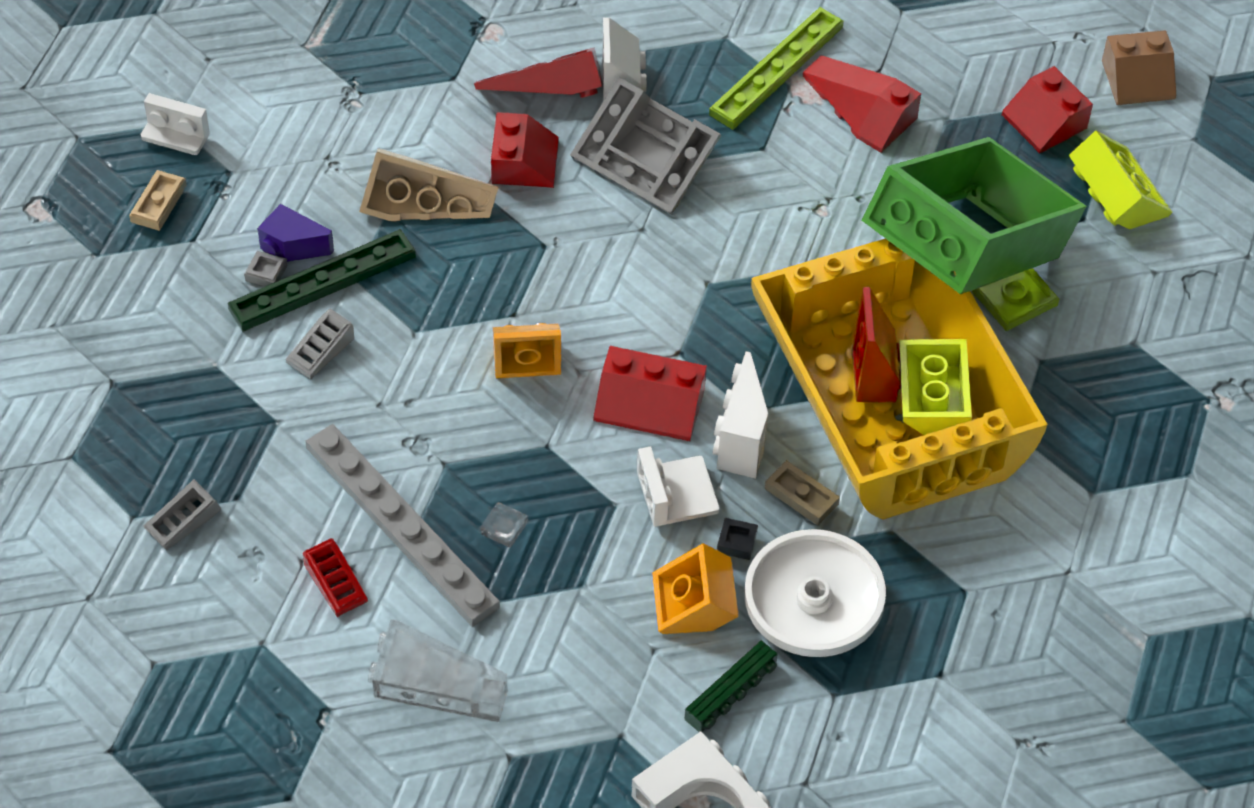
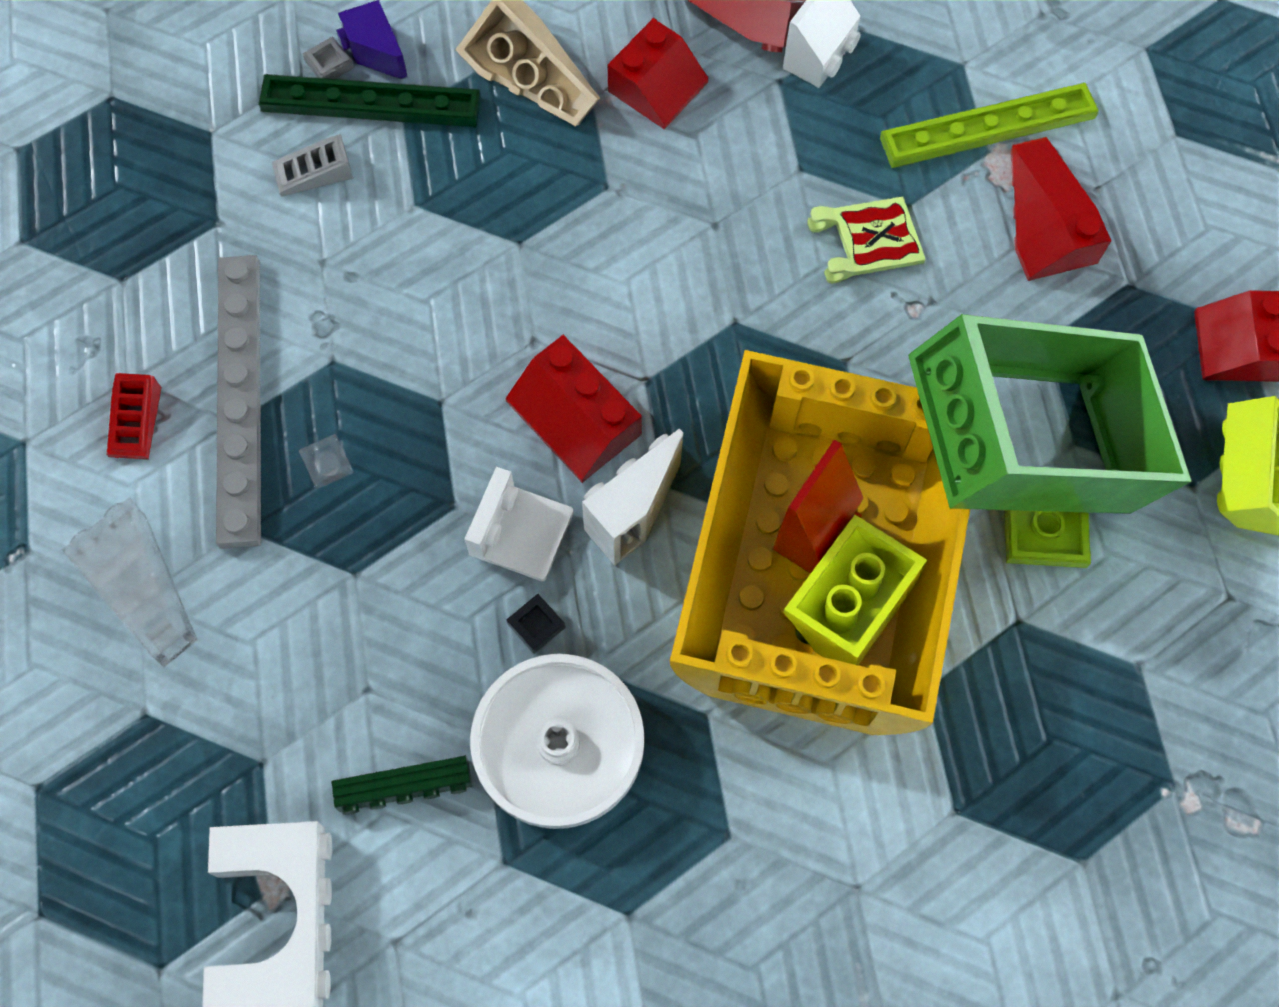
camera: 35 degrees right, 15 degrees up
light grey slope [143,479,222,550] -> none
light orange slope [493,323,561,378] -> none
light grey slope [570,77,721,215] -> none
light orange slope [652,543,739,634] -> none
dark tan plate [765,460,840,526] -> none
none -> yellowish green flag [807,197,926,284]

